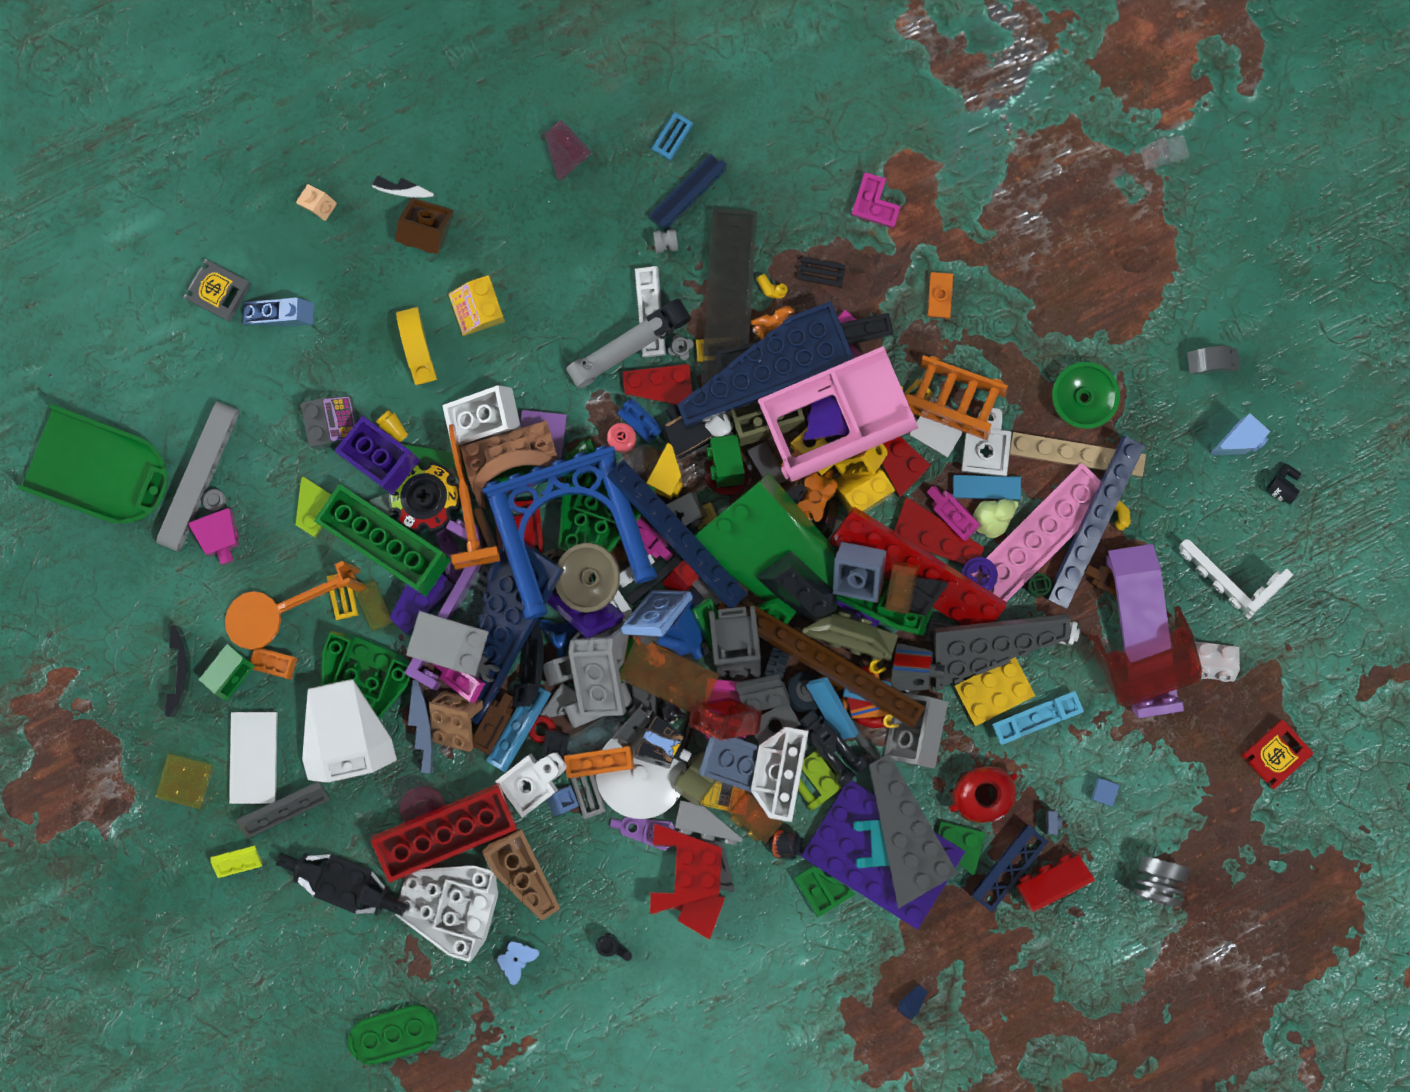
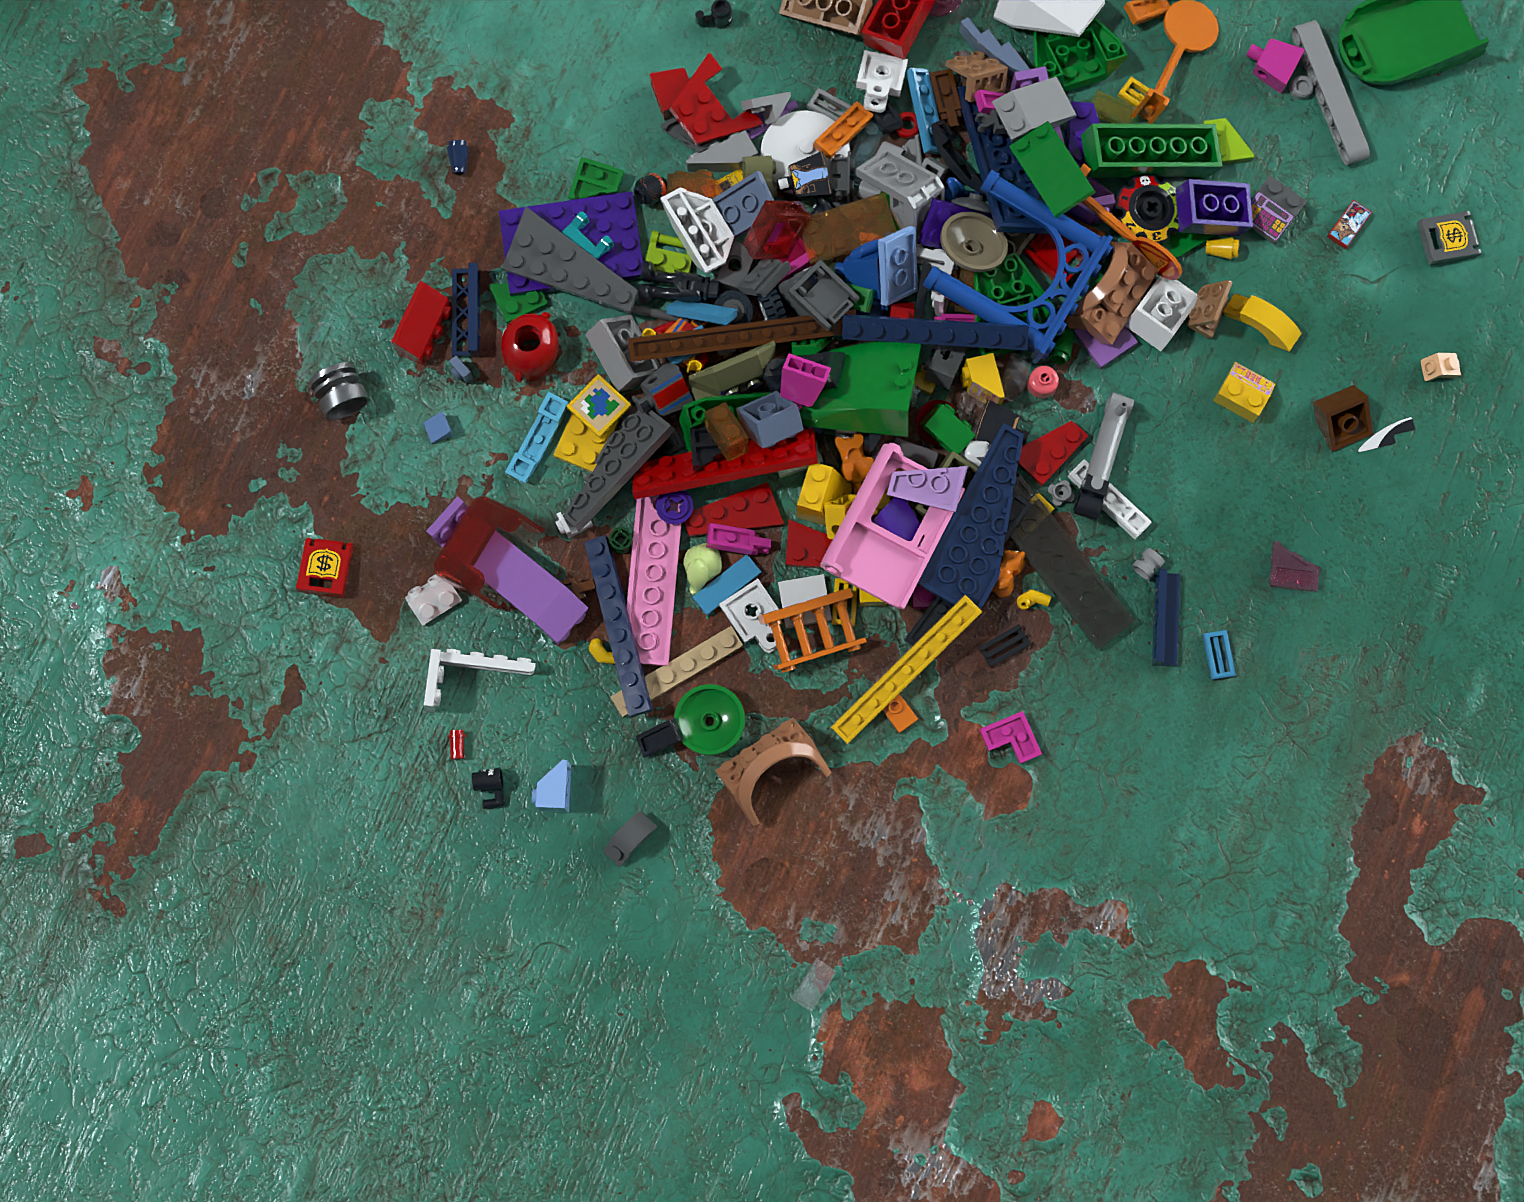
camera: 140 degrees right, 5 degrees down
medium blue slope [243,298,314,326] -> none
medium blue slope [547,785,580,817] -> none
blue hinge [617,398,664,444] -> none
none -> red pin [447,730,466,759]
none -> tile [566,374,632,439]
none -> black tile [636,718,684,758]
none -> nougat piece [715,718,832,826]
none -> light grey slope [741,92,791,125]
none -> dark pink torso [780,353,831,410]
none -> yellow tile [831,595,982,744]
none -> lavender wing [887,466,968,512]
none -> dark grey dish [951,193,991,213]
none -> green slope [1009,121,1096,218]
none -> medium nougat bracket [1187,280,1232,339]
none -> tile [1327,200,1372,249]

